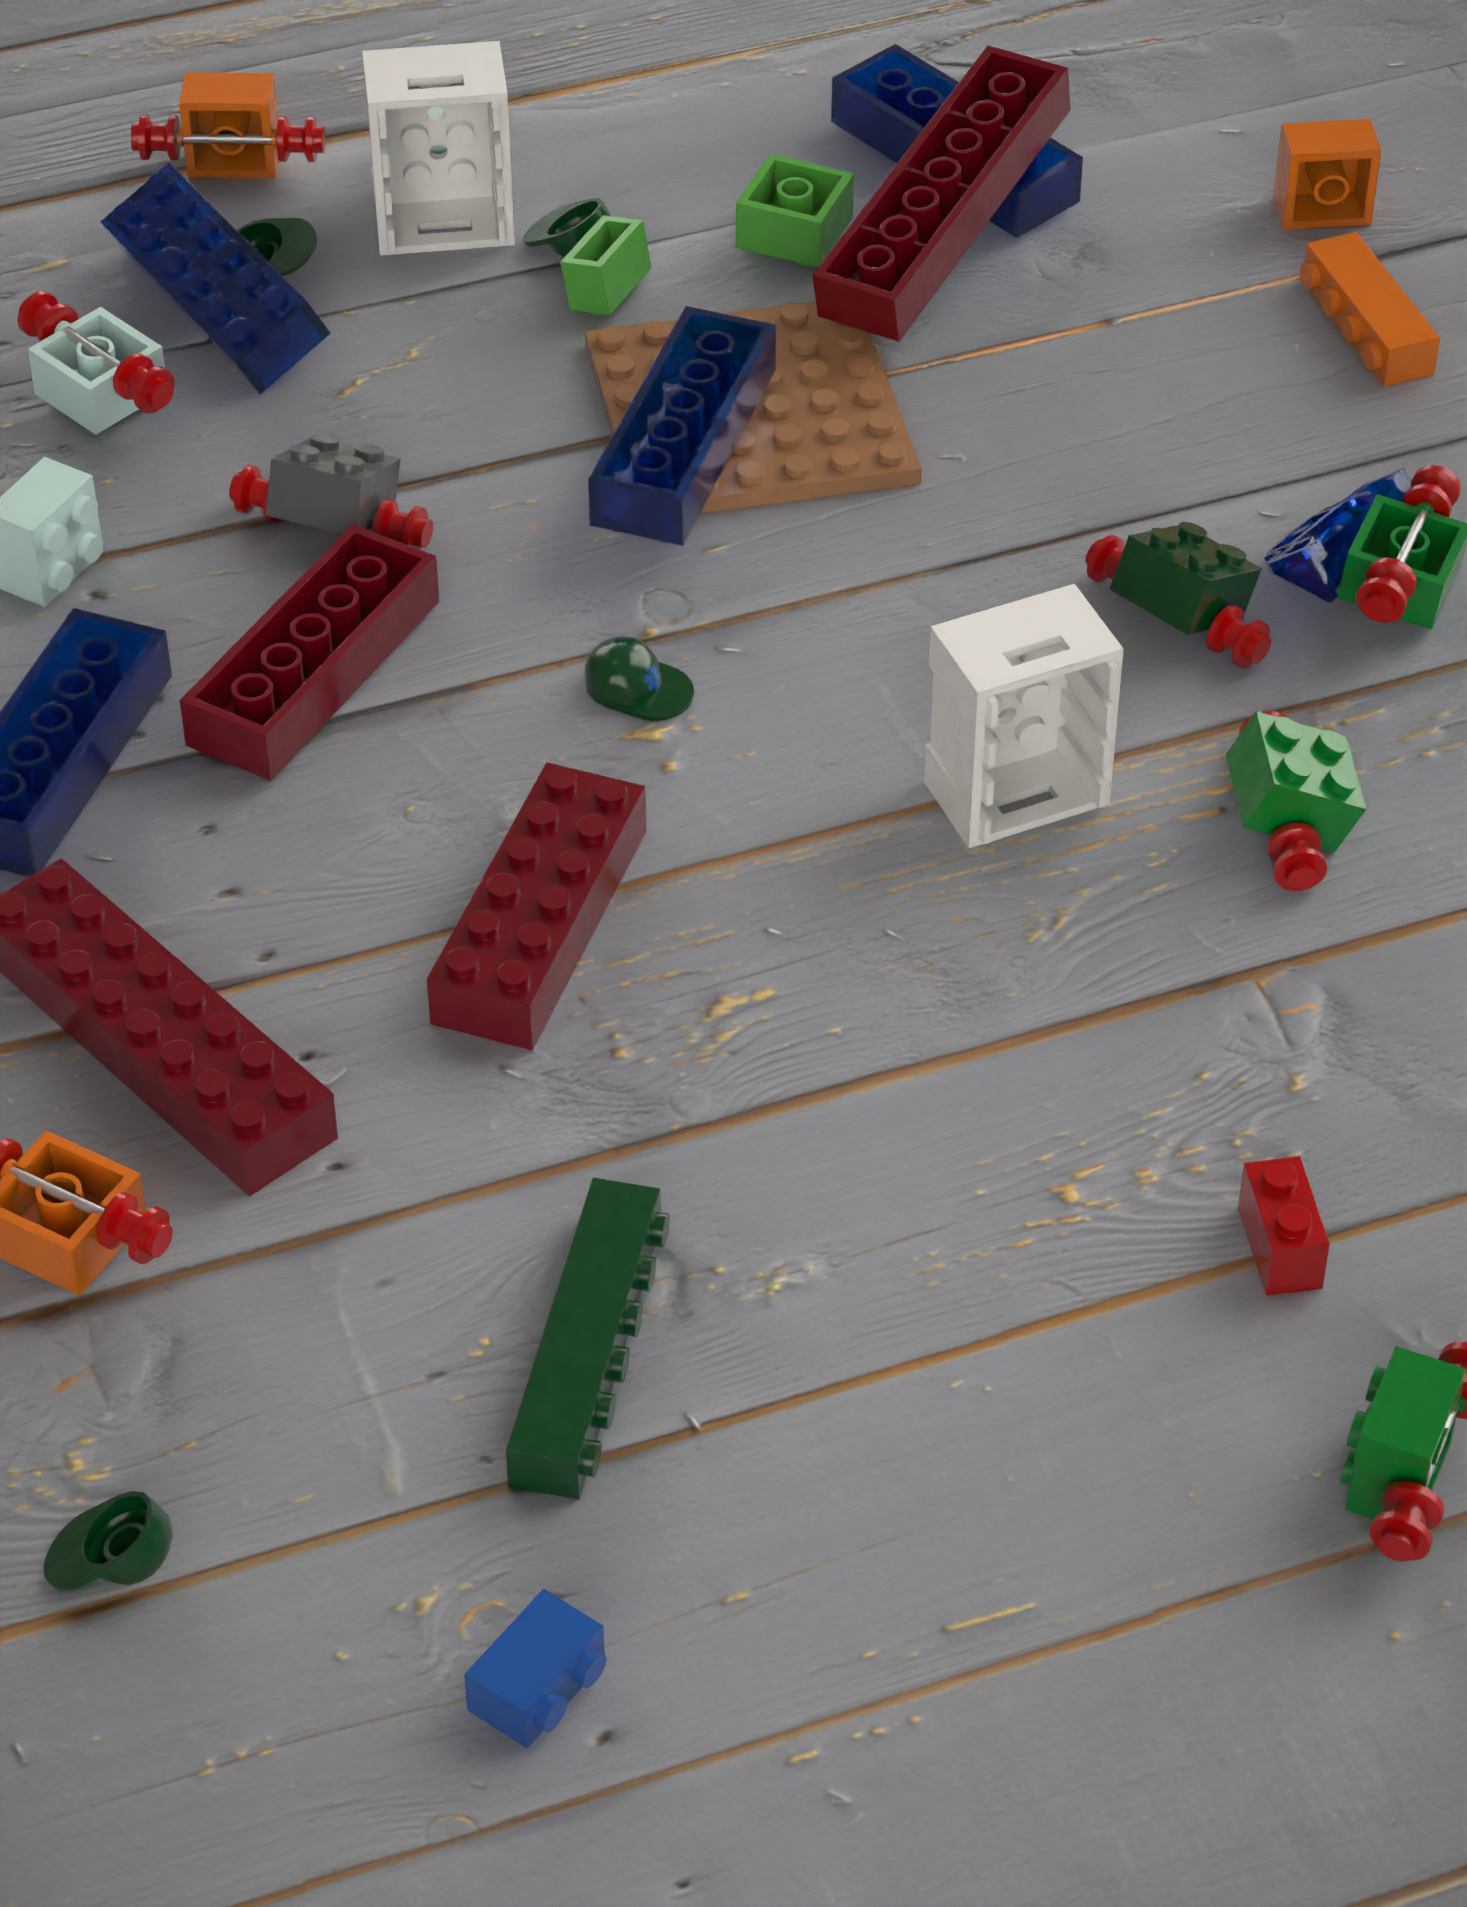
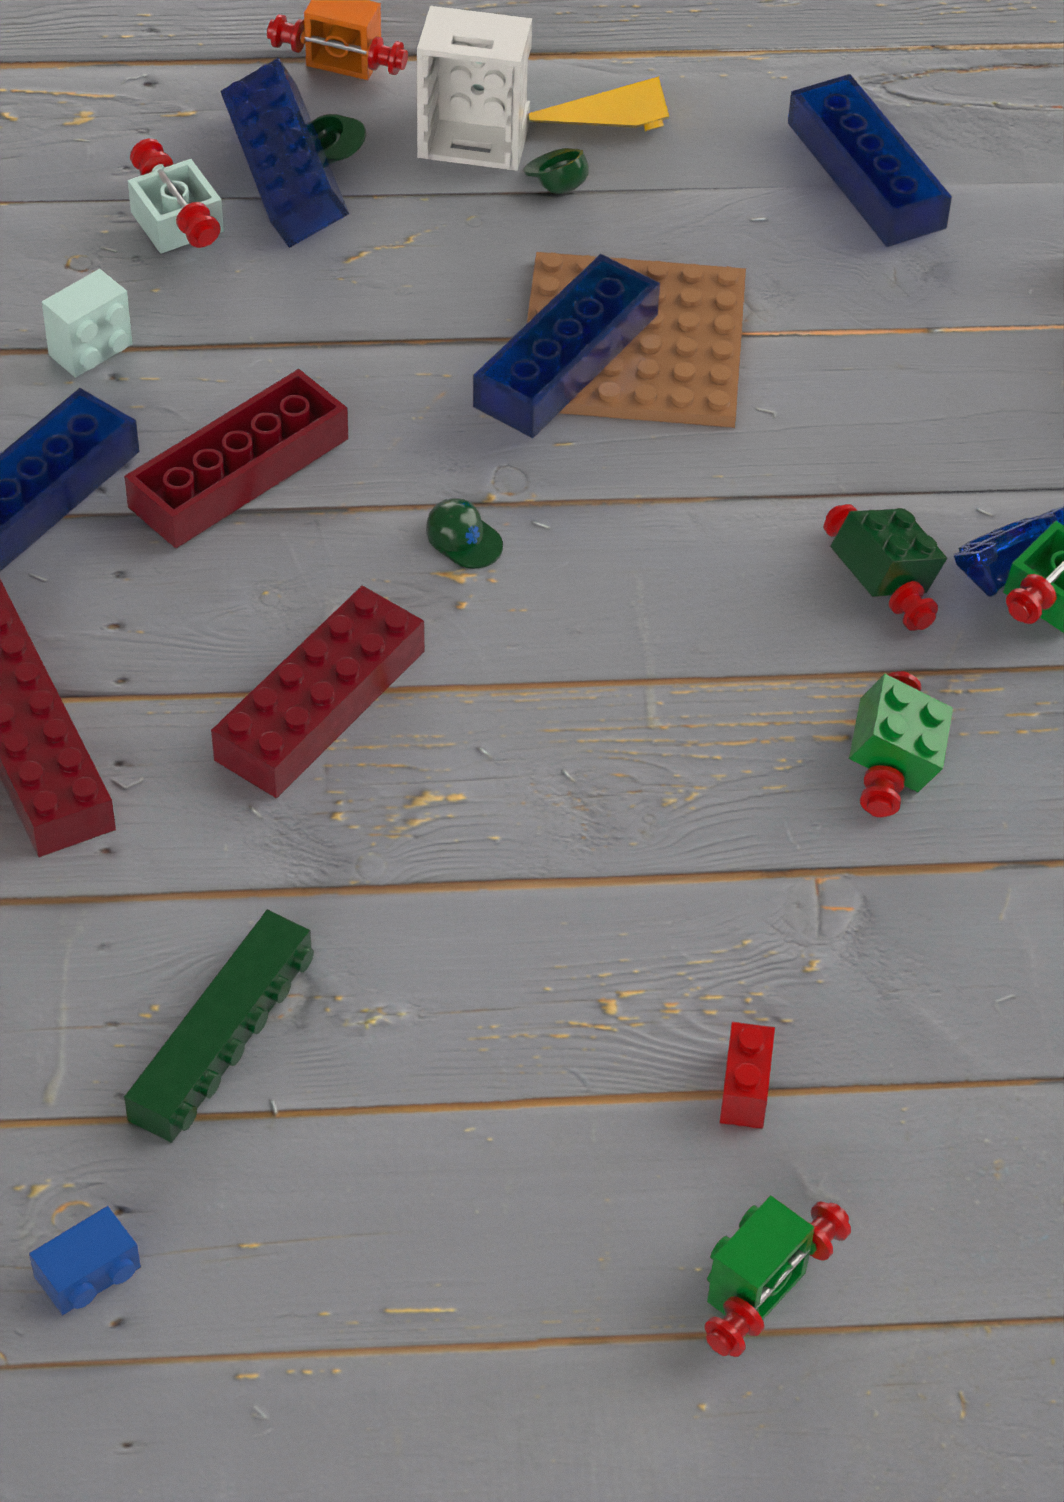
camera: 15 degrees right, 5 degrees up
dark grey brick [229,434,433,550] -> none
bright green brick [560,215,652,316] -> none
bright green brick [736,153,854,268] -> none
dark red brick [812,45,1071,342] -> none
white container [924,584,1124,848] -> none
none -> yellow wedge [528,76,669,131]

